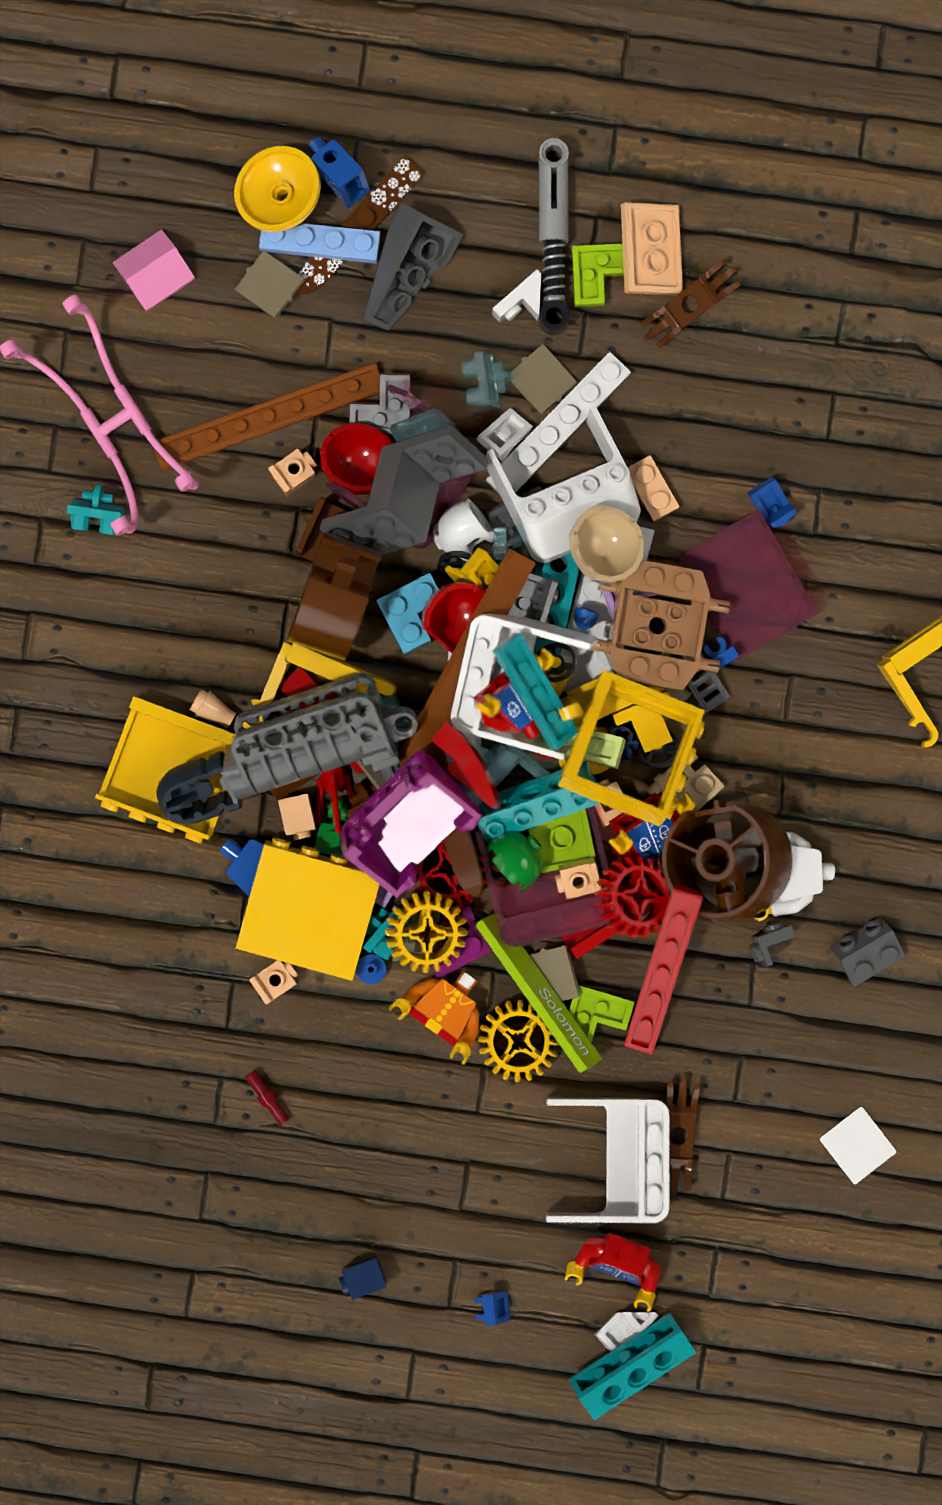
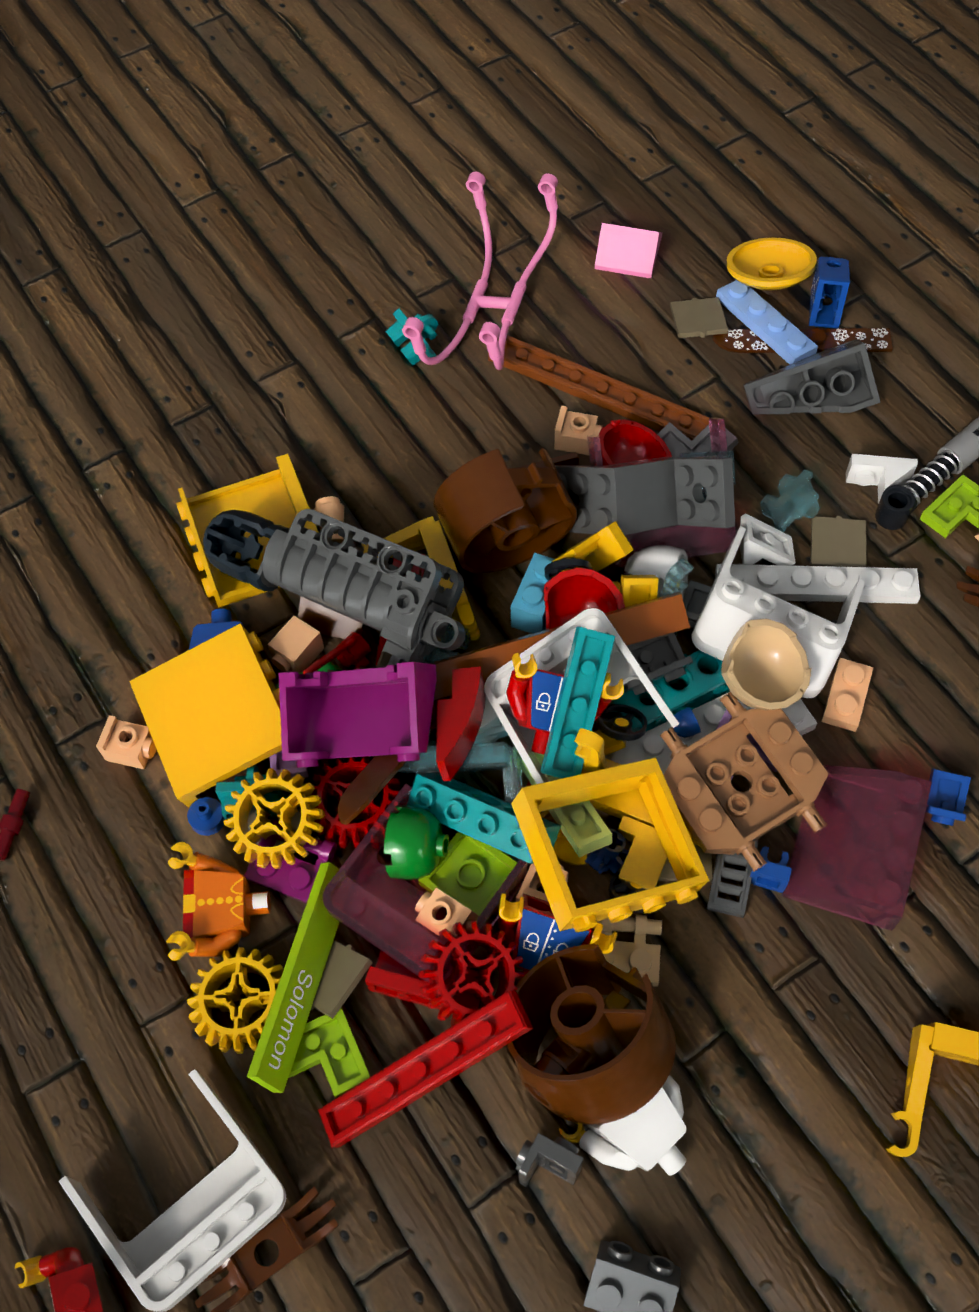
camera: 55 degrees right, 25 degrees down
none -> yellow piece [544,521,634,581]

